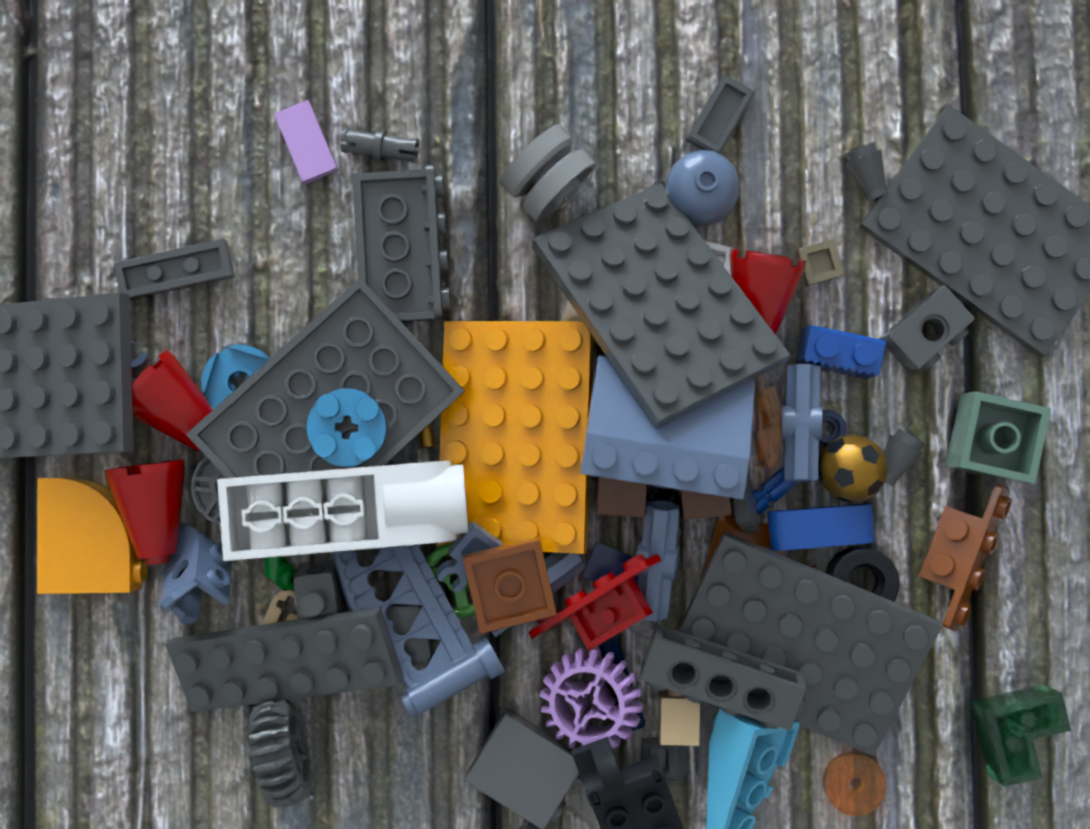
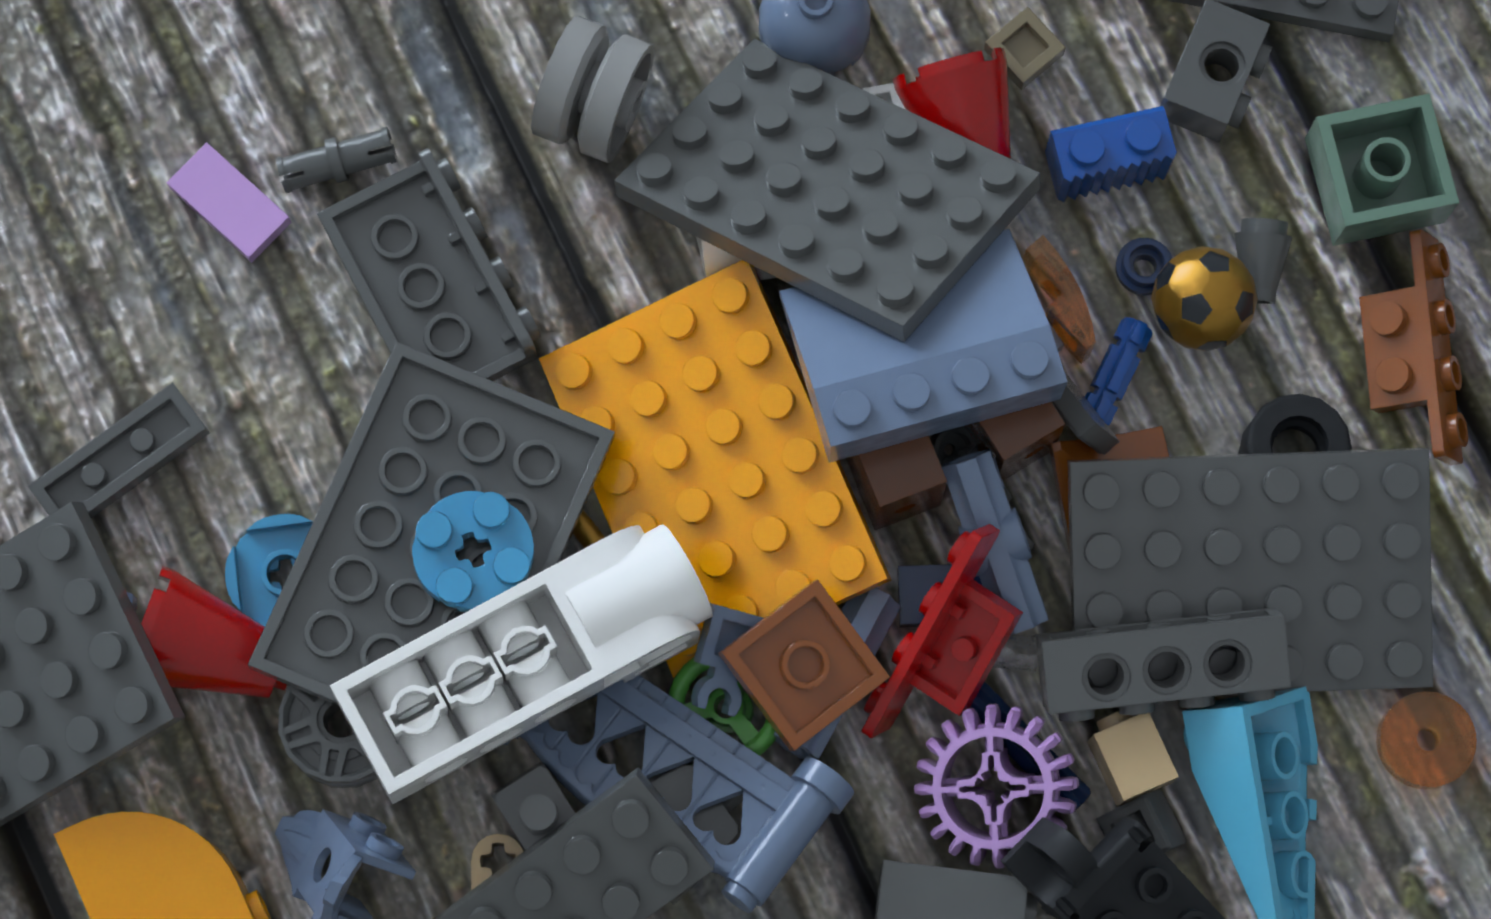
camera: 25 degrees left, 10 degrees down
red cone [105,459,185,565] -> none
green arm [265,556,298,591] -> none
blue beam [767,504,875,551] -> none
sand blue piece [782,364,823,482] -> none

